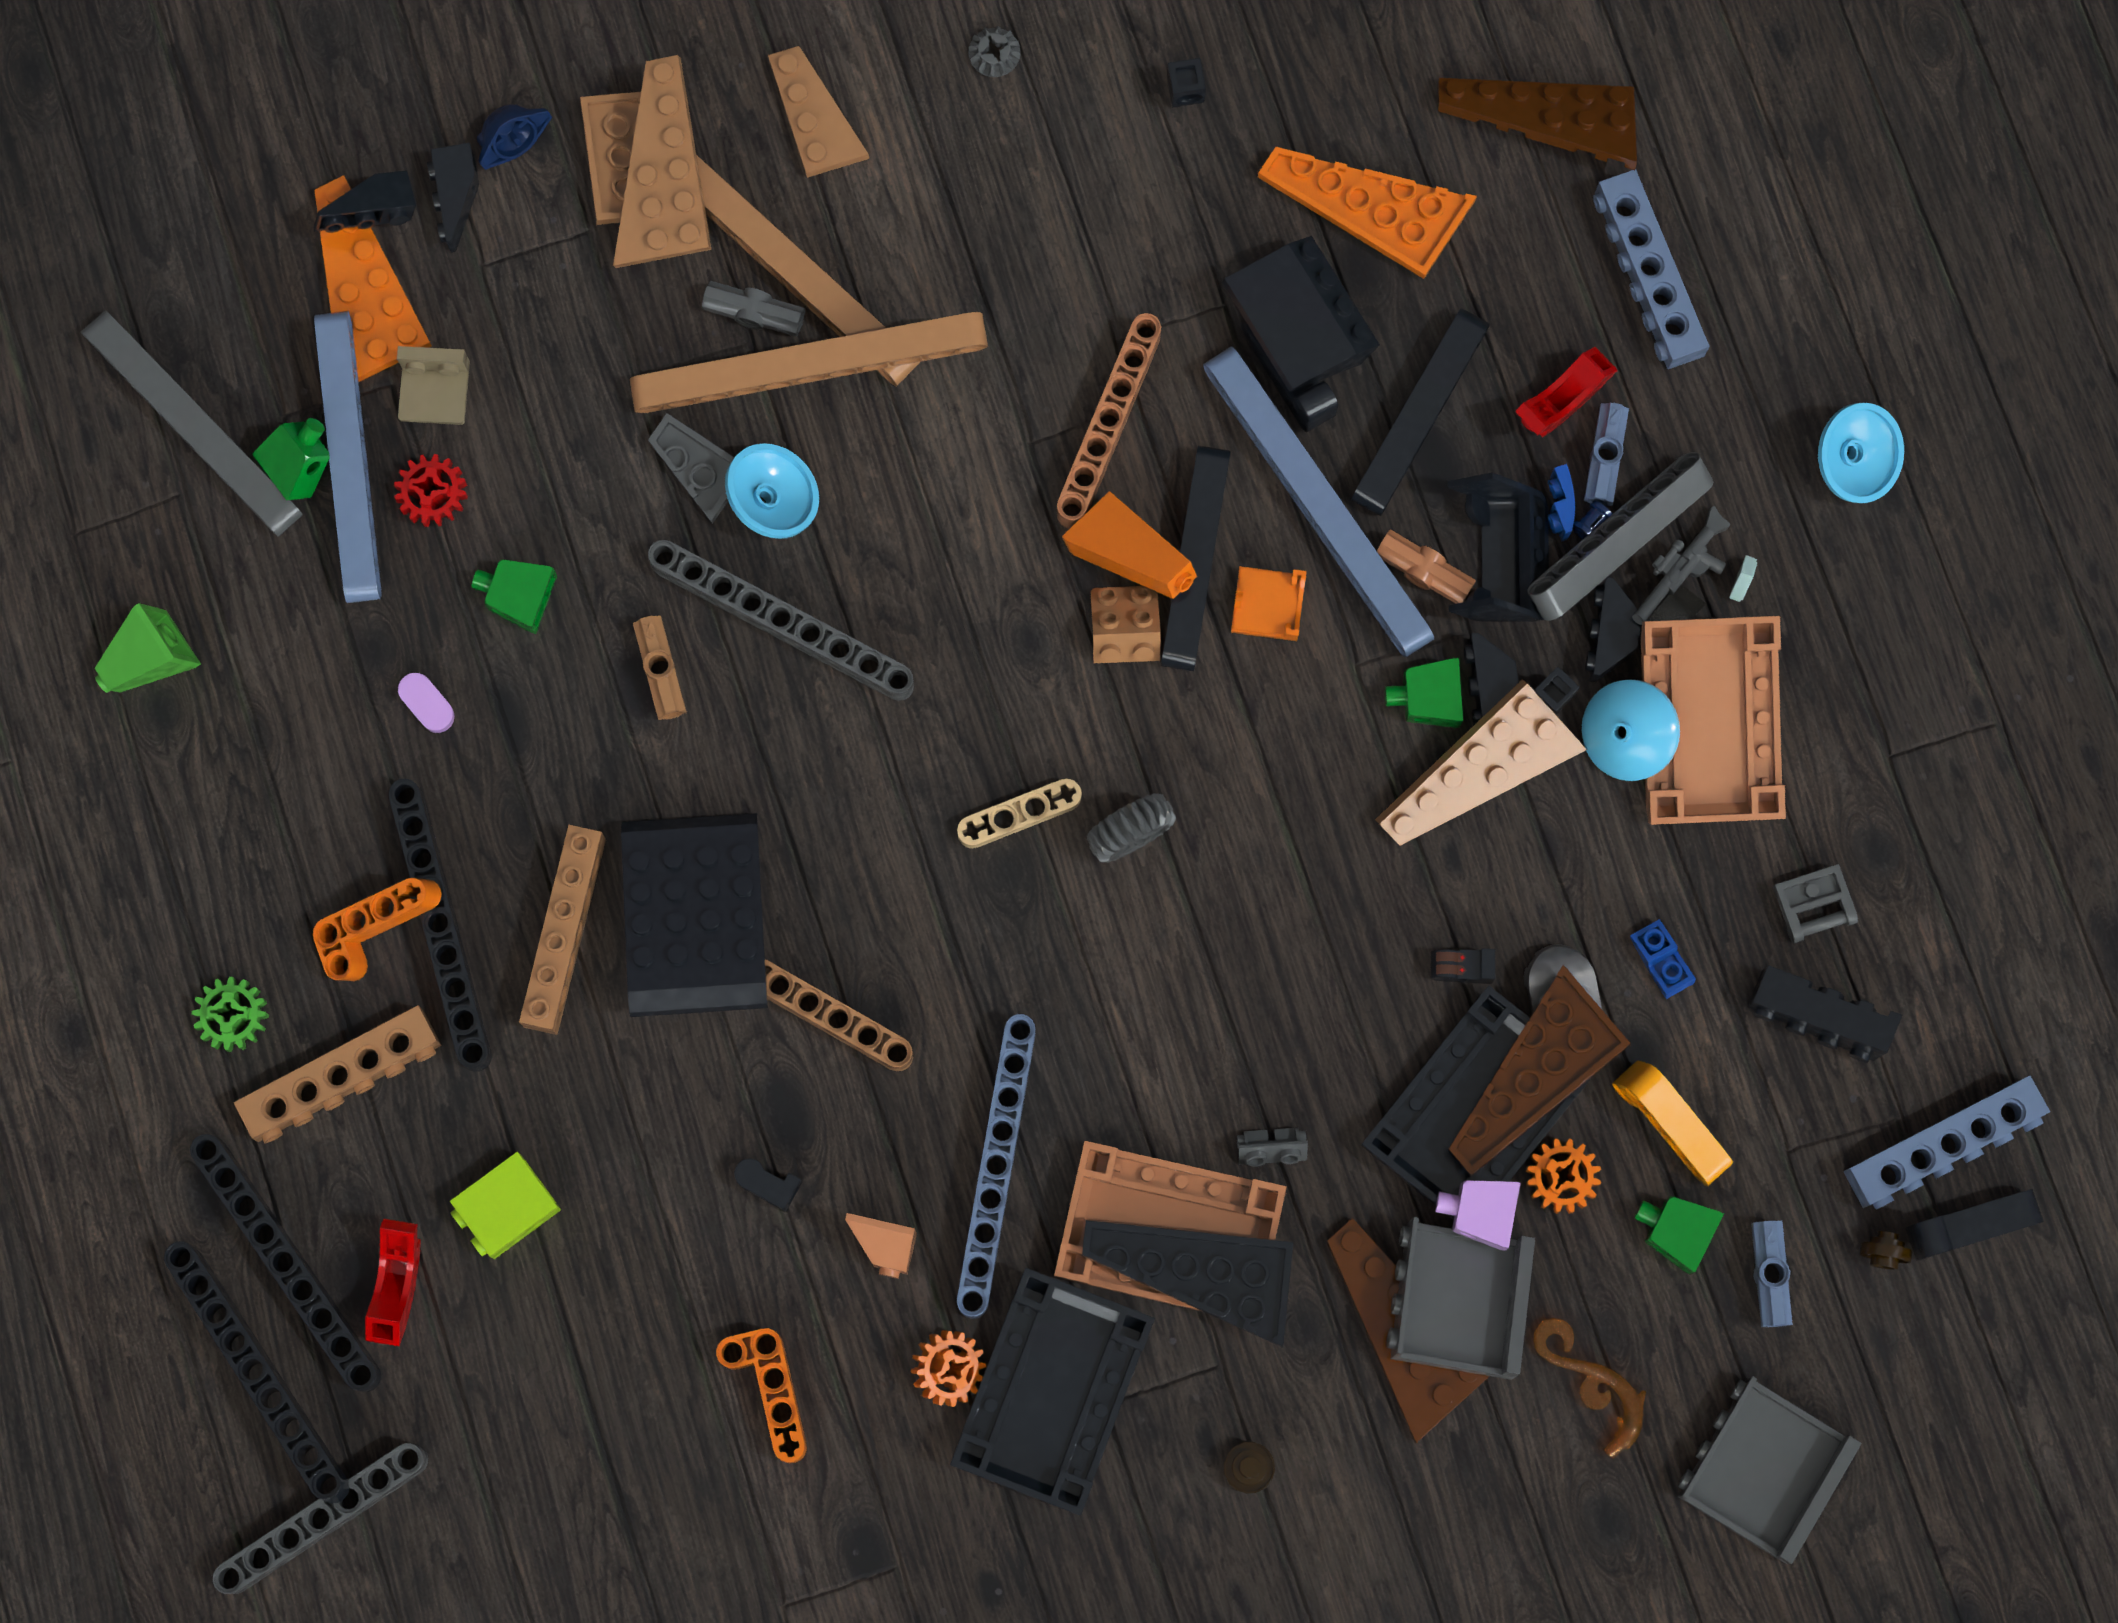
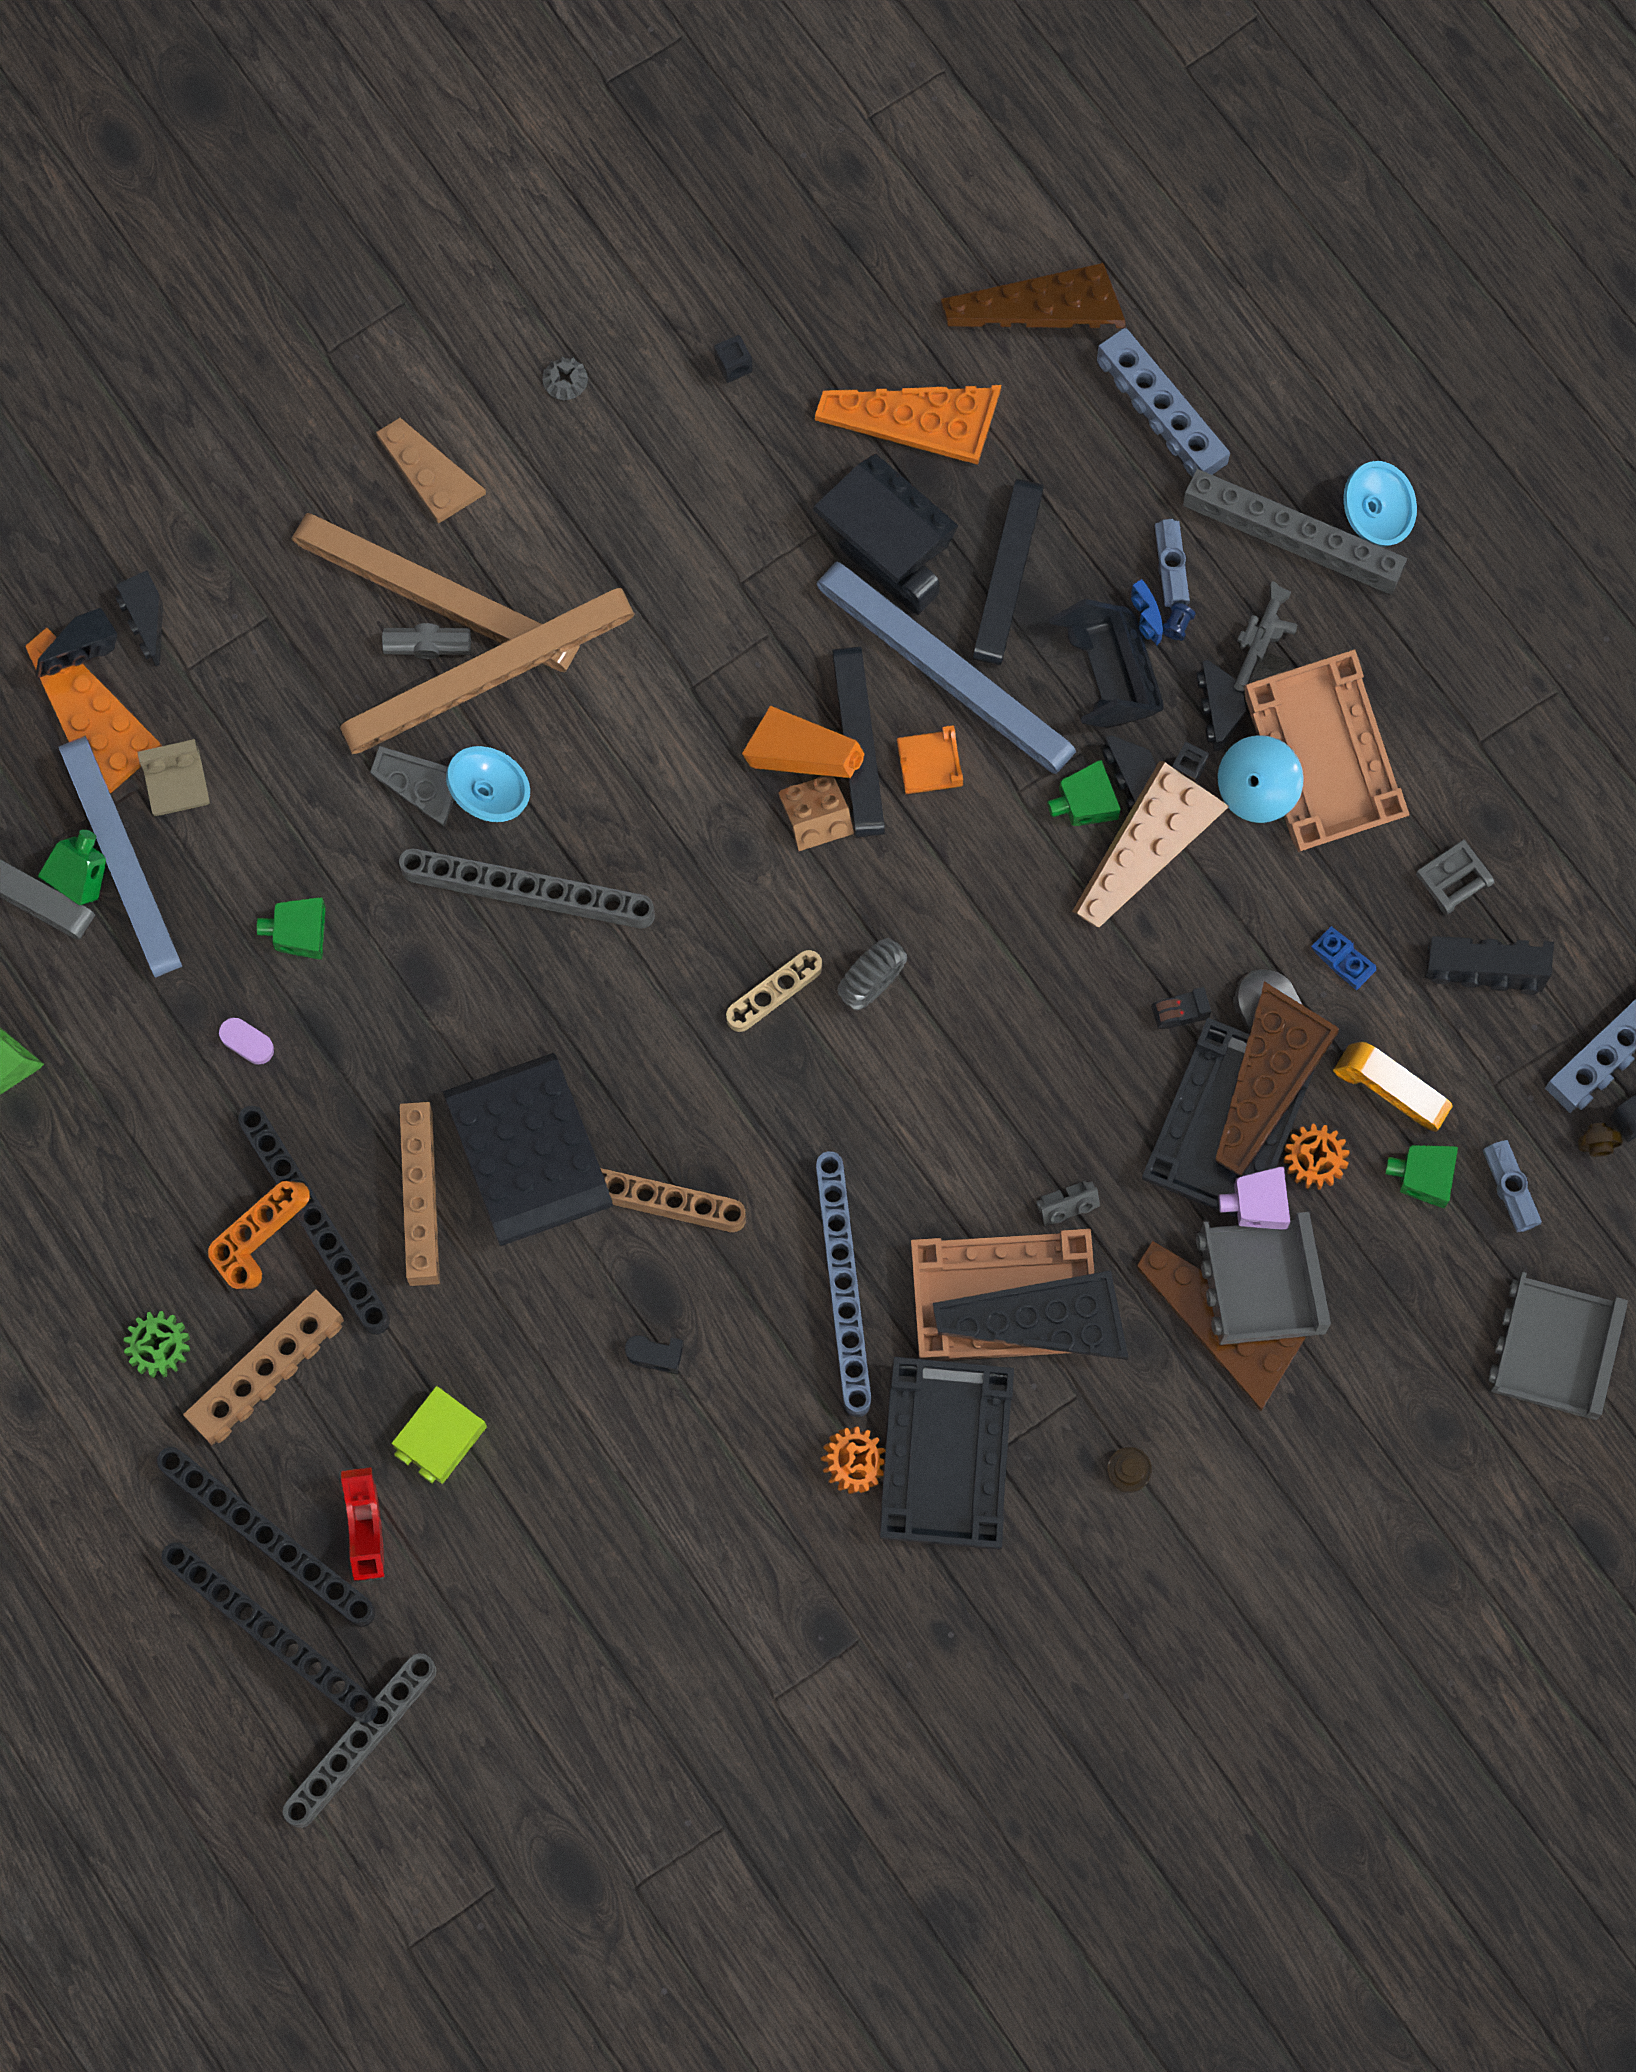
camera: 15 degrees left, 5 degrees down
red gear [394,454,468,527] -> none
dark blue hat [477,104,552,170] -> none
medium nougat wing [580,92,641,225] -> none
medium nougat wing [613,55,712,268] -> none
medium nougat piece [633,616,687,720] -> none
orange beam [716,1328,807,1463] -> none
nougat slope [845,1213,917,1279] -> none
nougat beam [1057,313,1161,529] -> none
nougat piece [1377,529,1476,604] -> none
red arch [1515,347,1618,437] -> none
dark grey beam [1528,452,1714,621] -> none
clear orange plant [1533,1318,1646,1459] -> none
light aqua tile [1729,555,1757,602] -> none
none -> dark grey brick [1183,469,1408,595]

